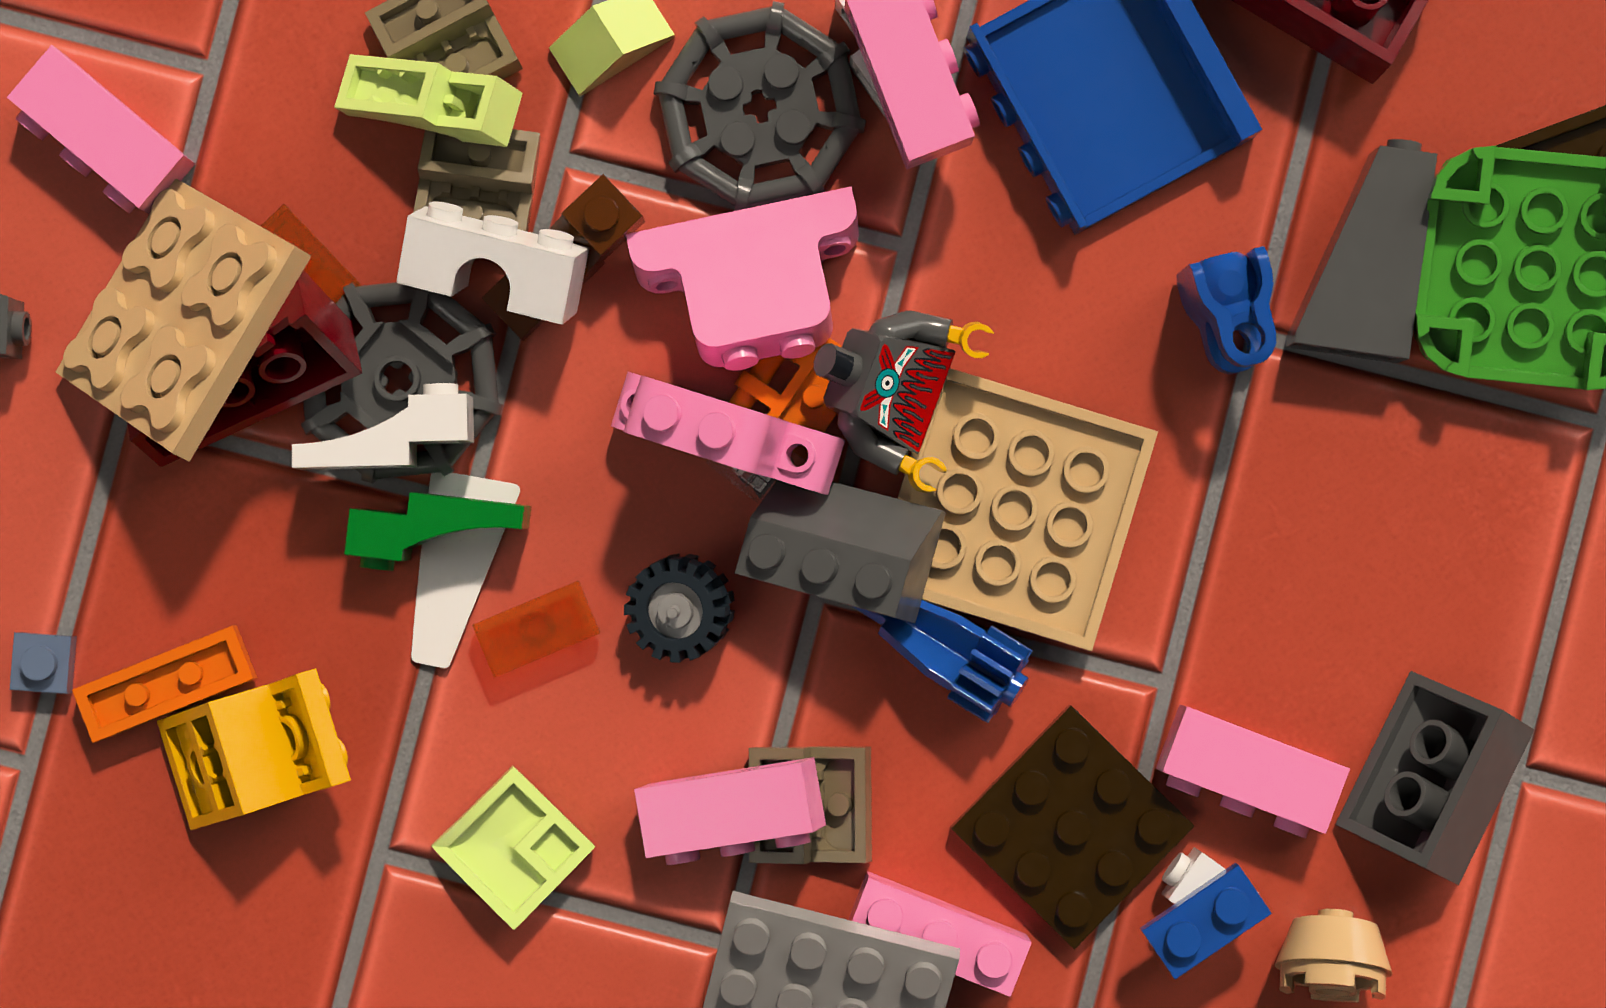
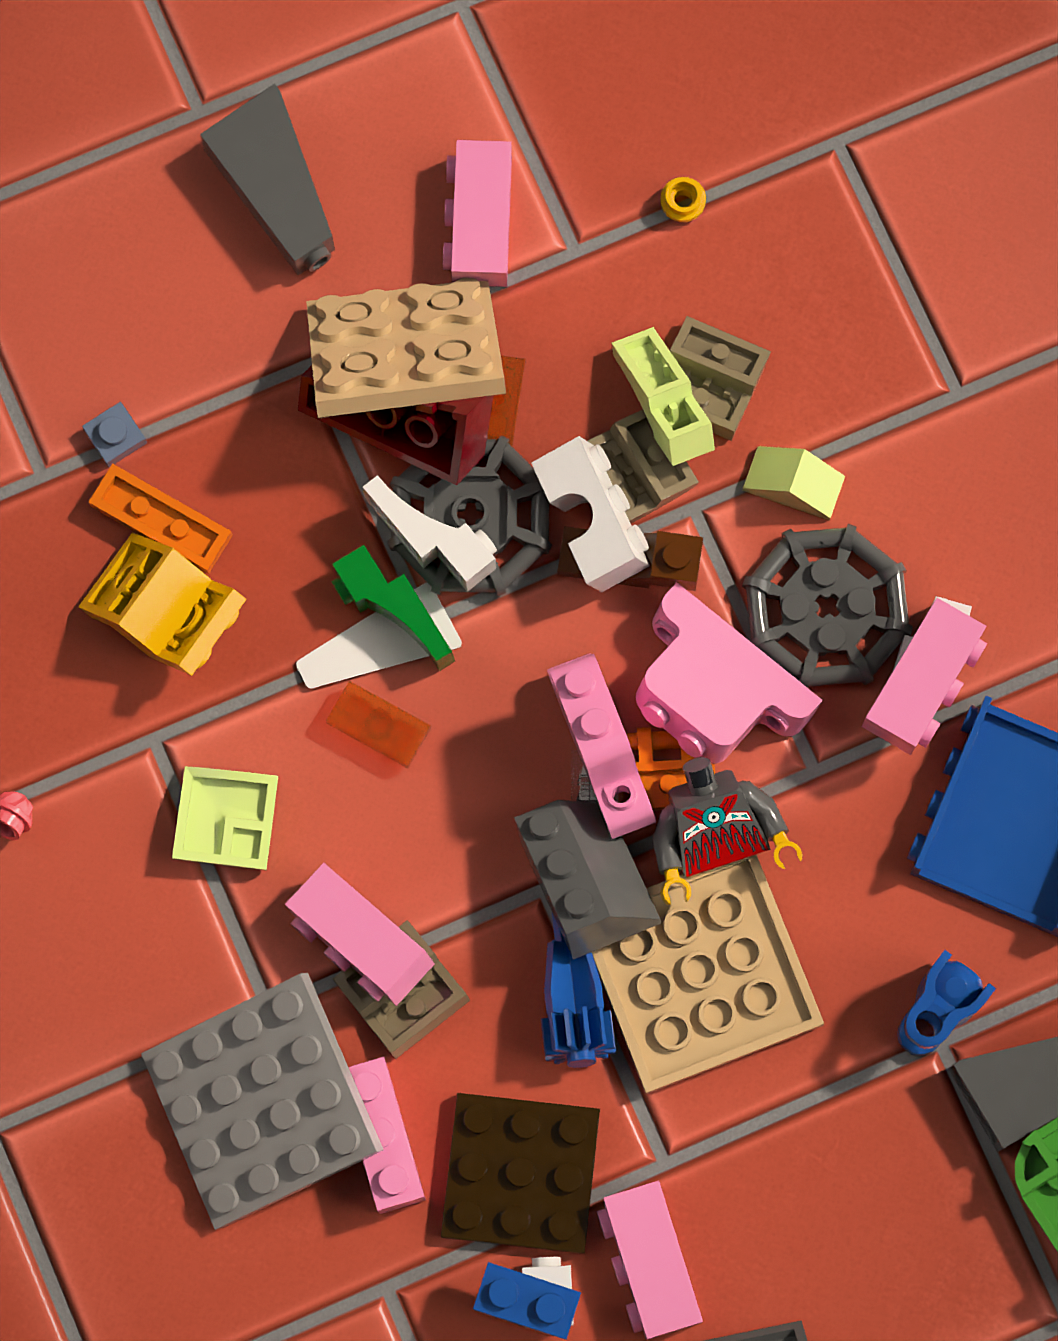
camera: 55 degrees right, 10 degrees down
black wheel [624,553,735,663] -> none

